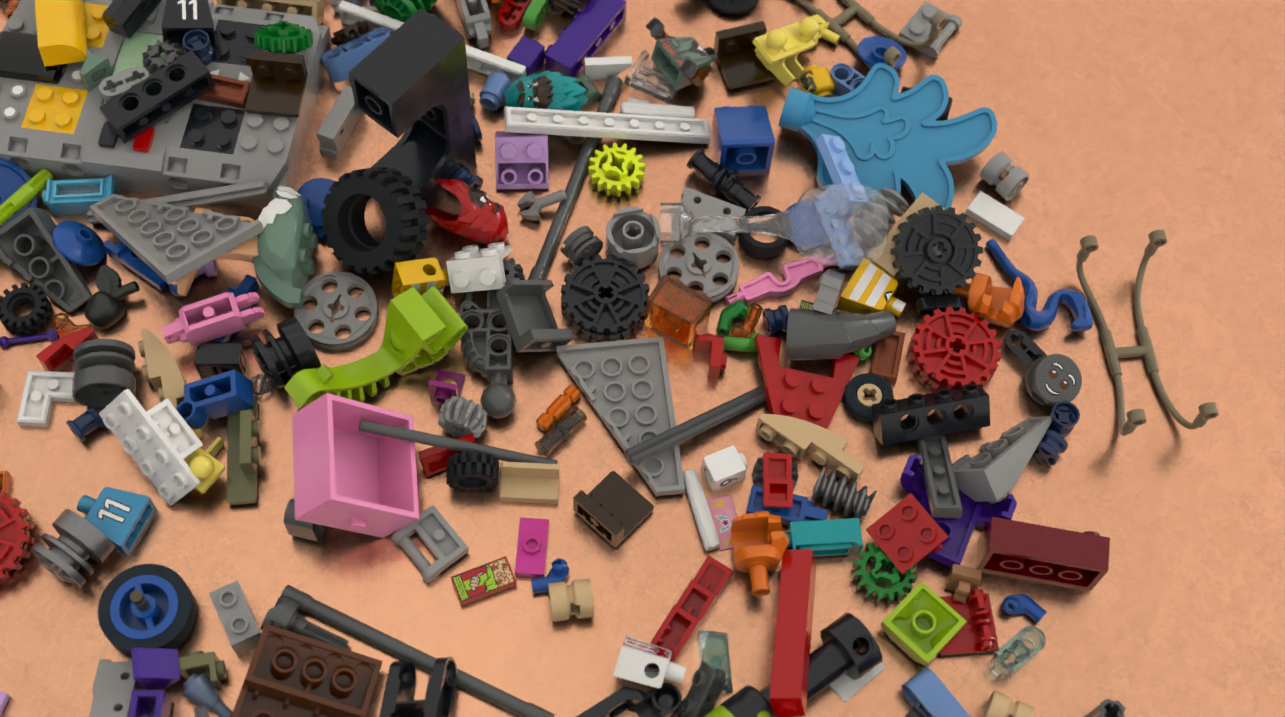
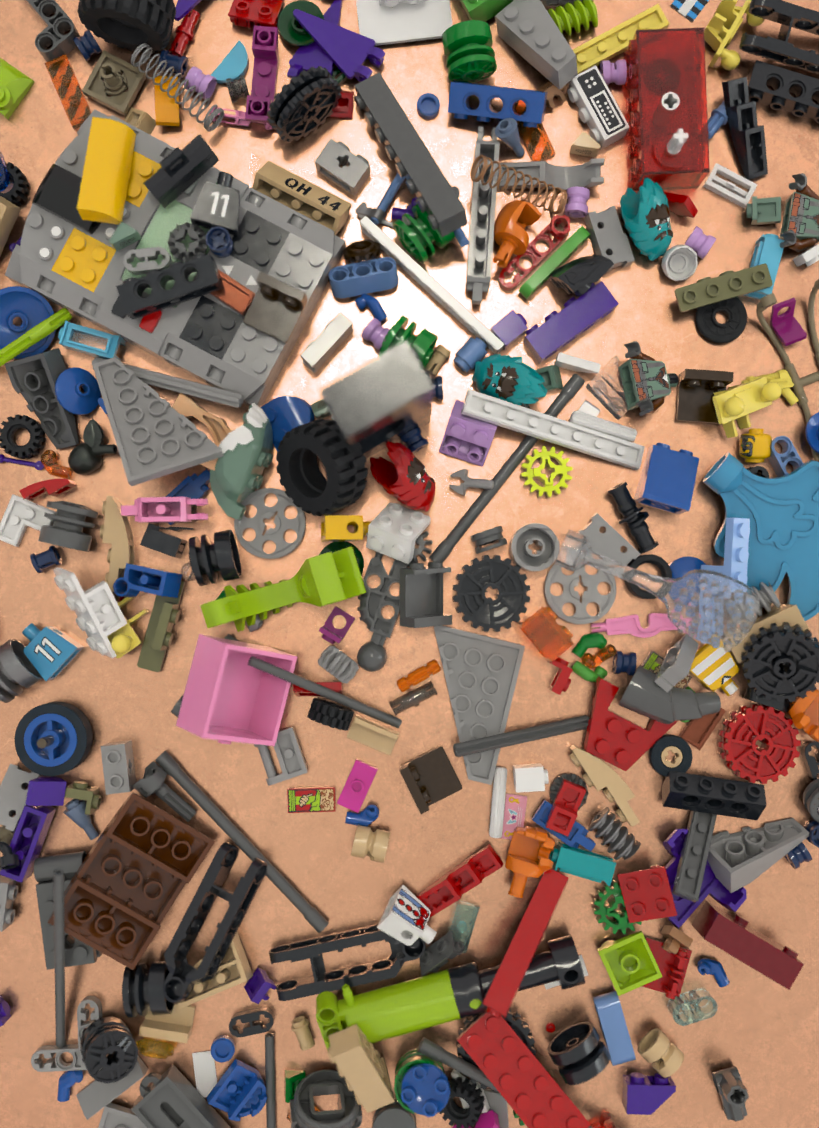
camera: 25 degrees right, 25 degrees up
green gear [254,21,313,54] -> none

